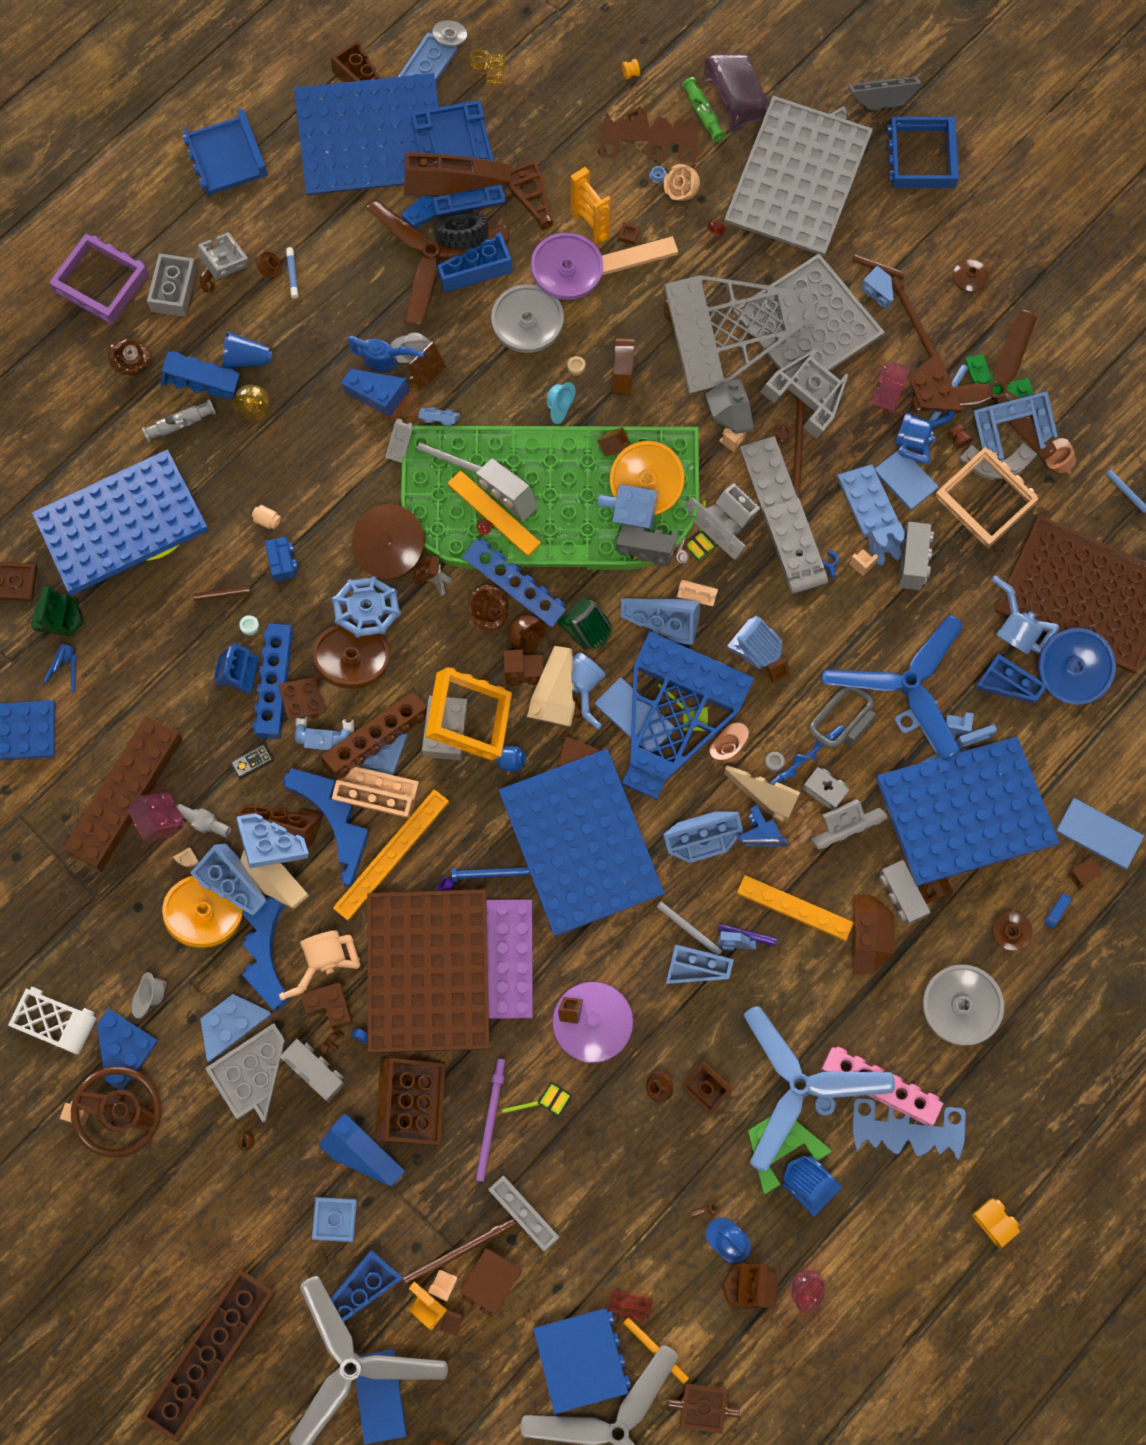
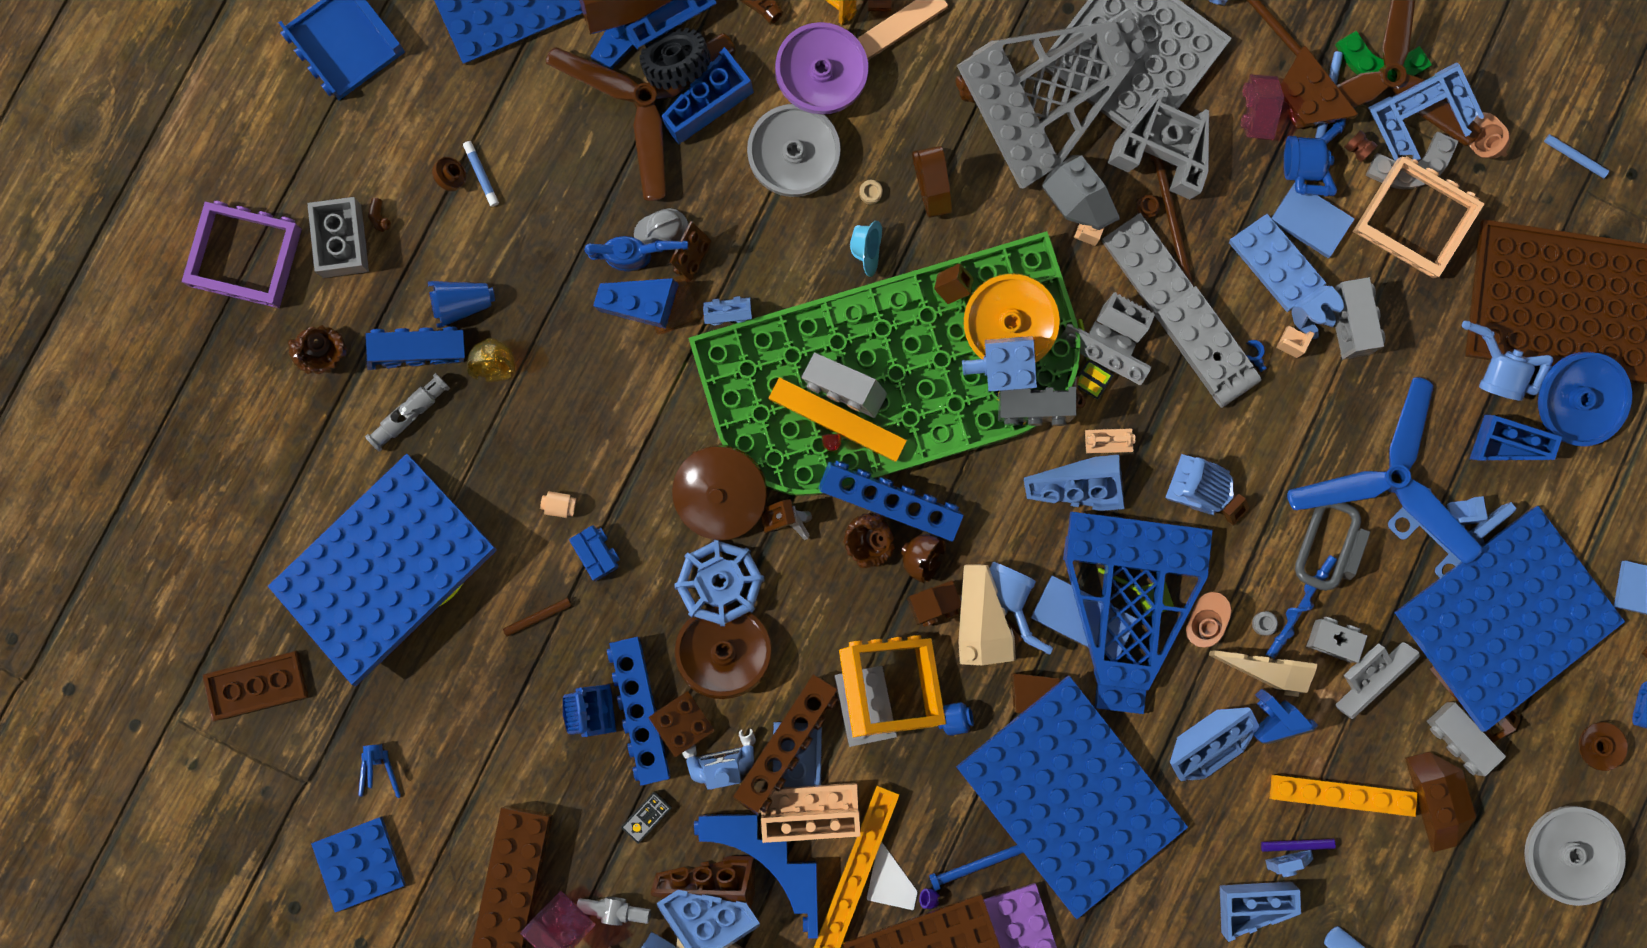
camera: 20 degrees left, 10 degrees up
dark green piece [31,586,84,636] -> none
light grey piece [197,232,248,280] -> none
light aqua tile [239,616,259,635] -> none
light grey hinge [385,418,413,463] -> none
light grey bar [417,443,482,472] -> none
dark green piece [557,597,612,650] -> none
light grey bar [657,901,723,955] -> none
none -> white sticker [867,842,917,910]

